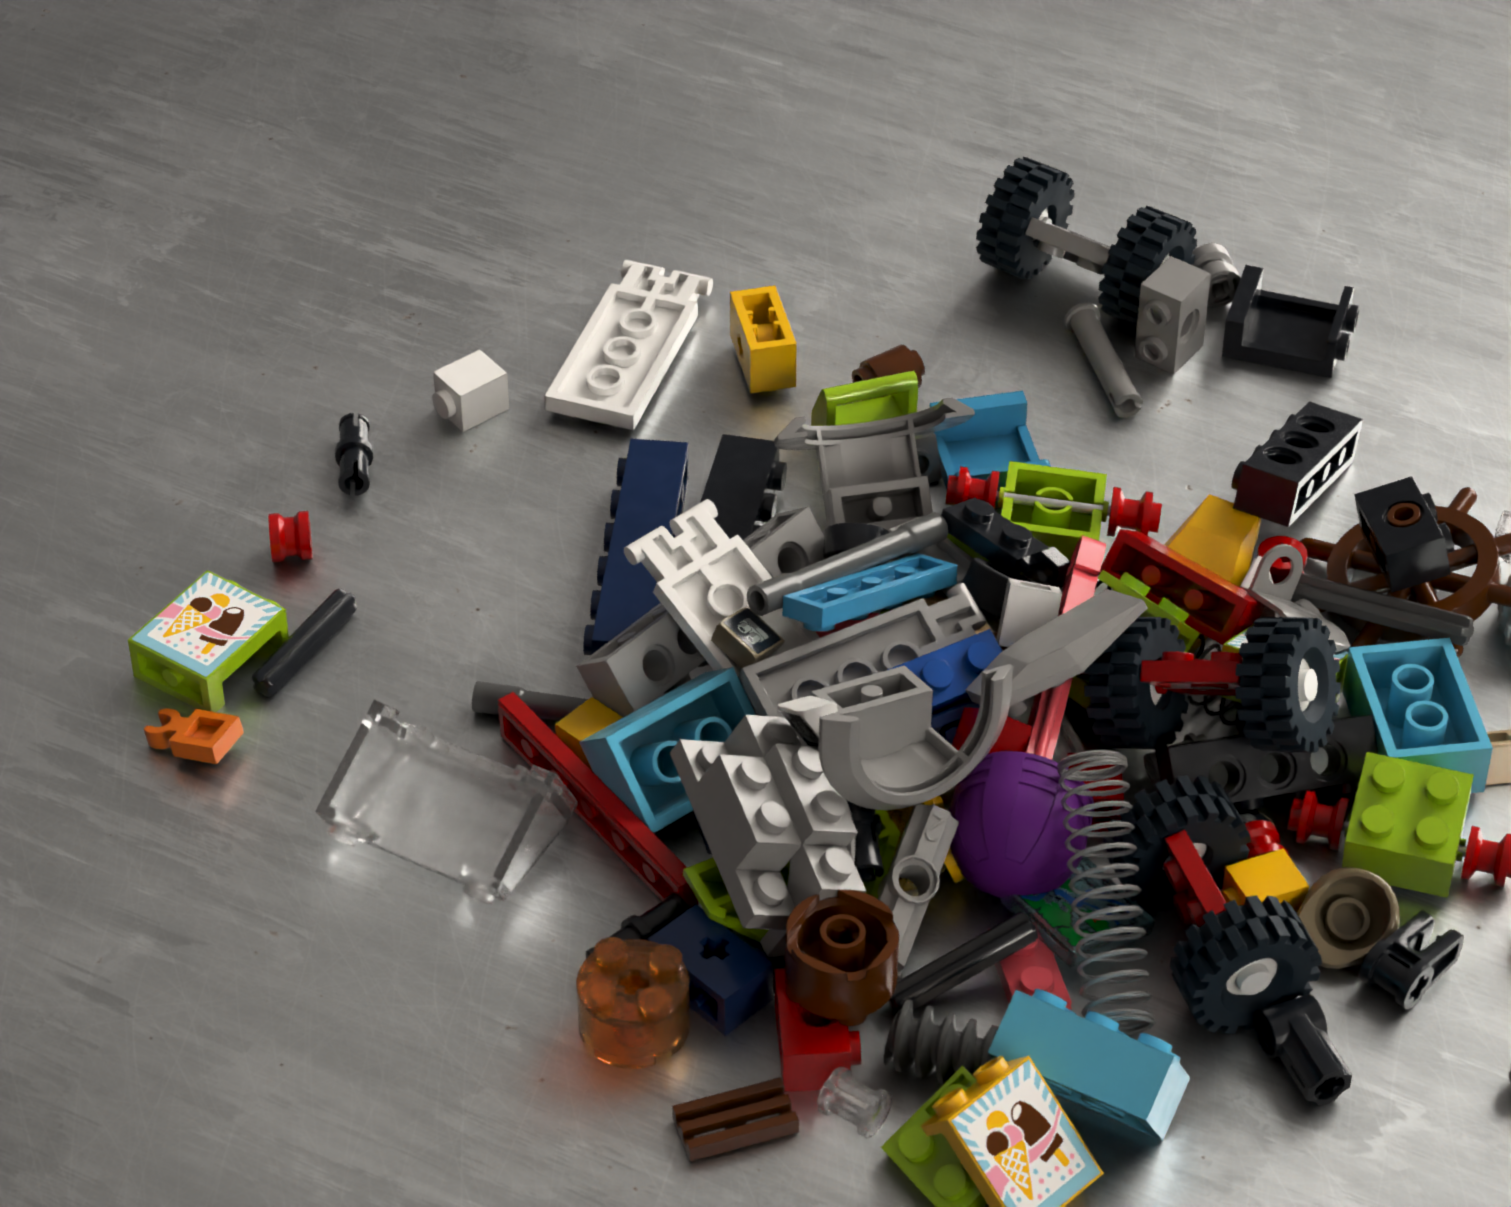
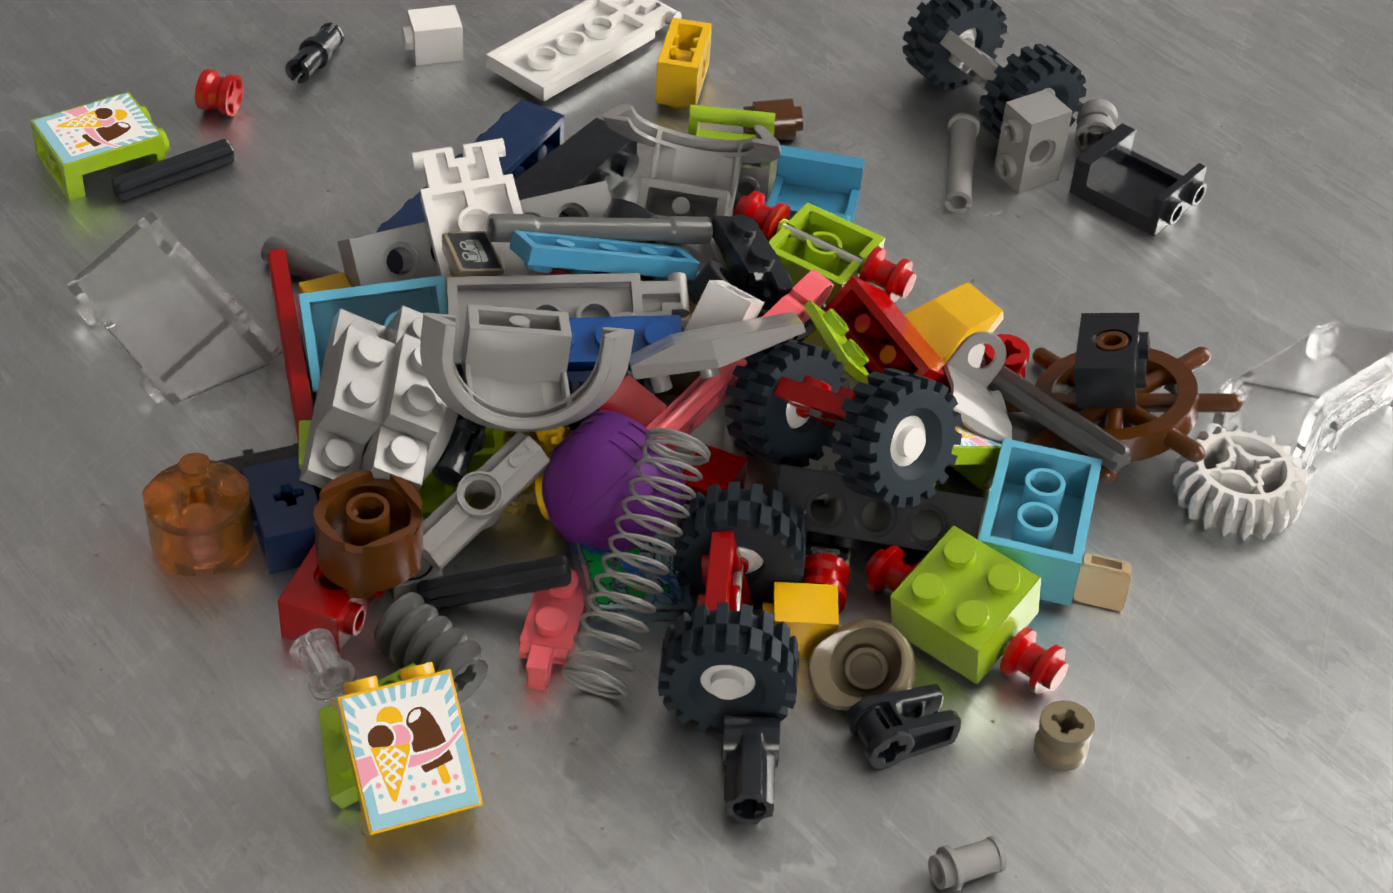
camera: 20 degrees right, 0 degrees up
orange plate [144,708,244,764] -> none
reddish brown tile [672,1077,799,1161] -> none
white slope [777,695,838,747] -> none
medium azure brick [988,988,1190,1141] -> none
black brick [1231,401,1363,527] -> none

